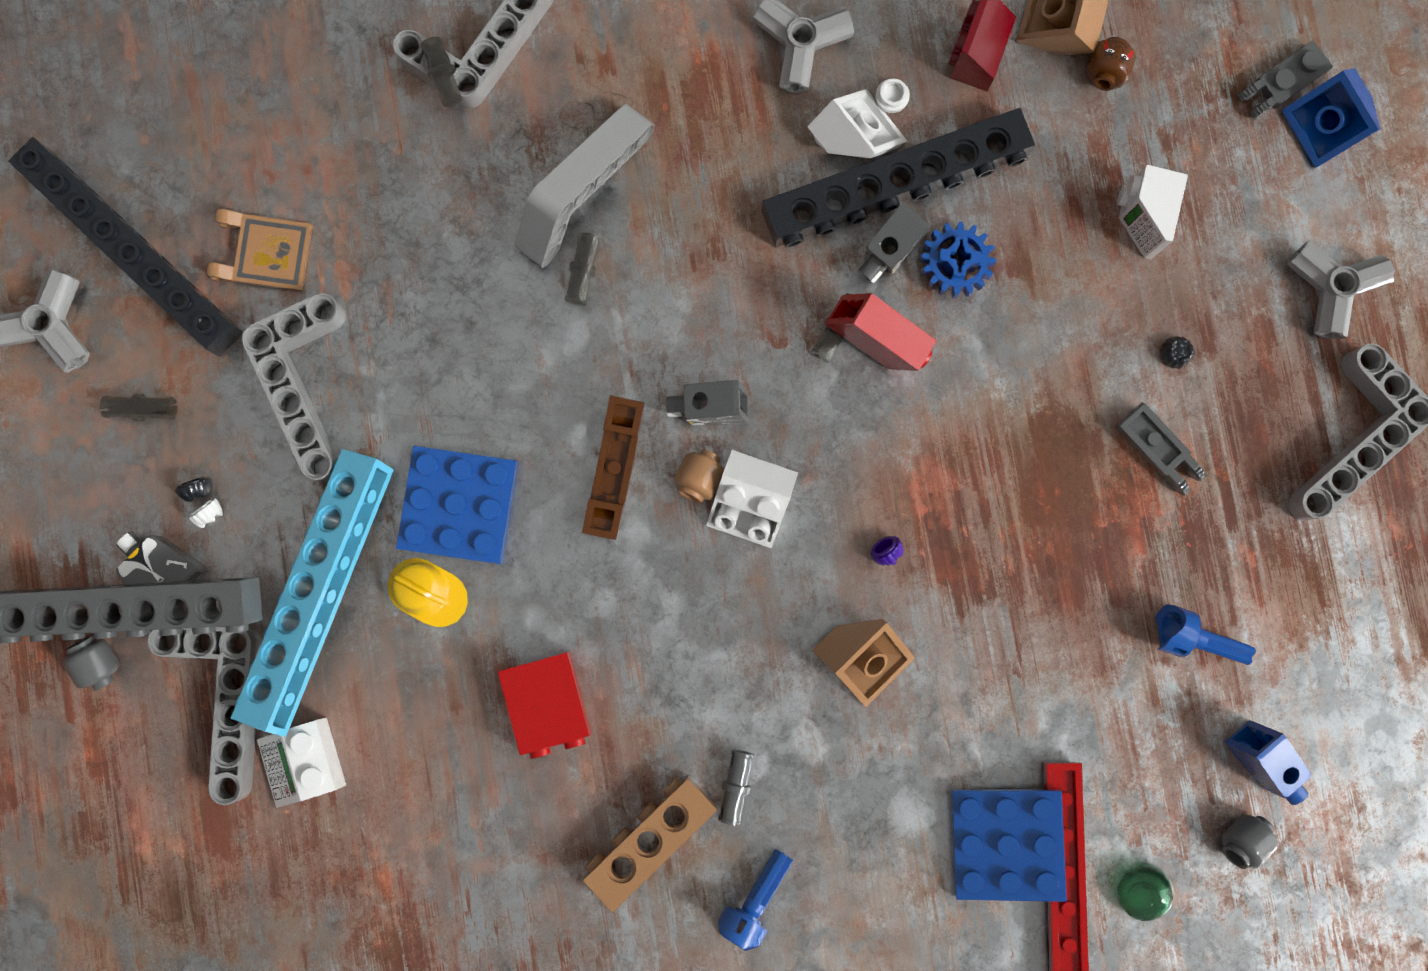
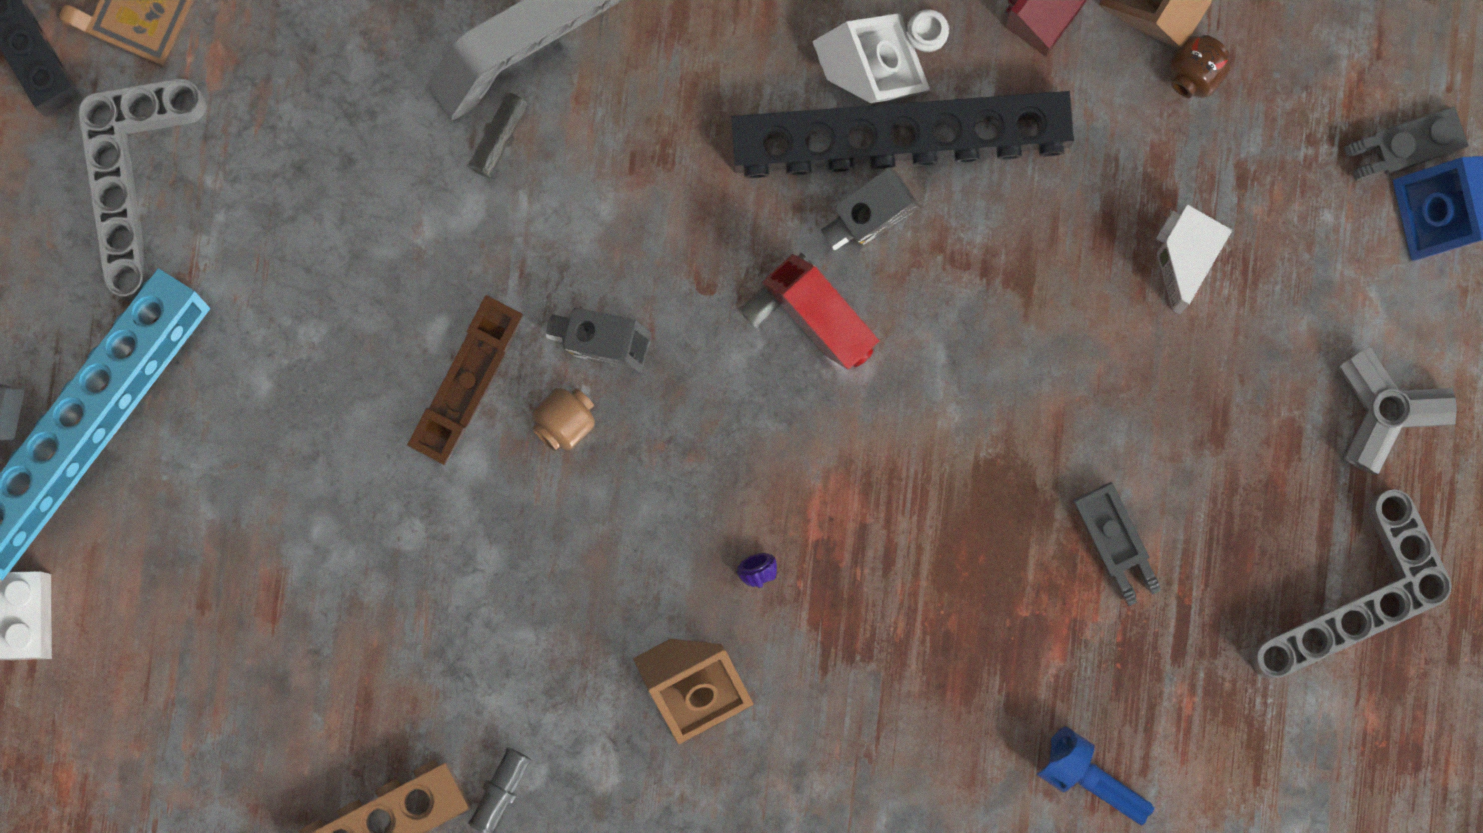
camera: 25 degrees right, 0 degrees up
yellow piece [387,558,468,627] -> none
blue plate [396,446,518,565] -> none
red brick [498,652,592,759] -> none
white slope [706,450,798,548] -> none
blue gear [919,221,996,299] -> none
black piece [1160,336,1195,369] -> none

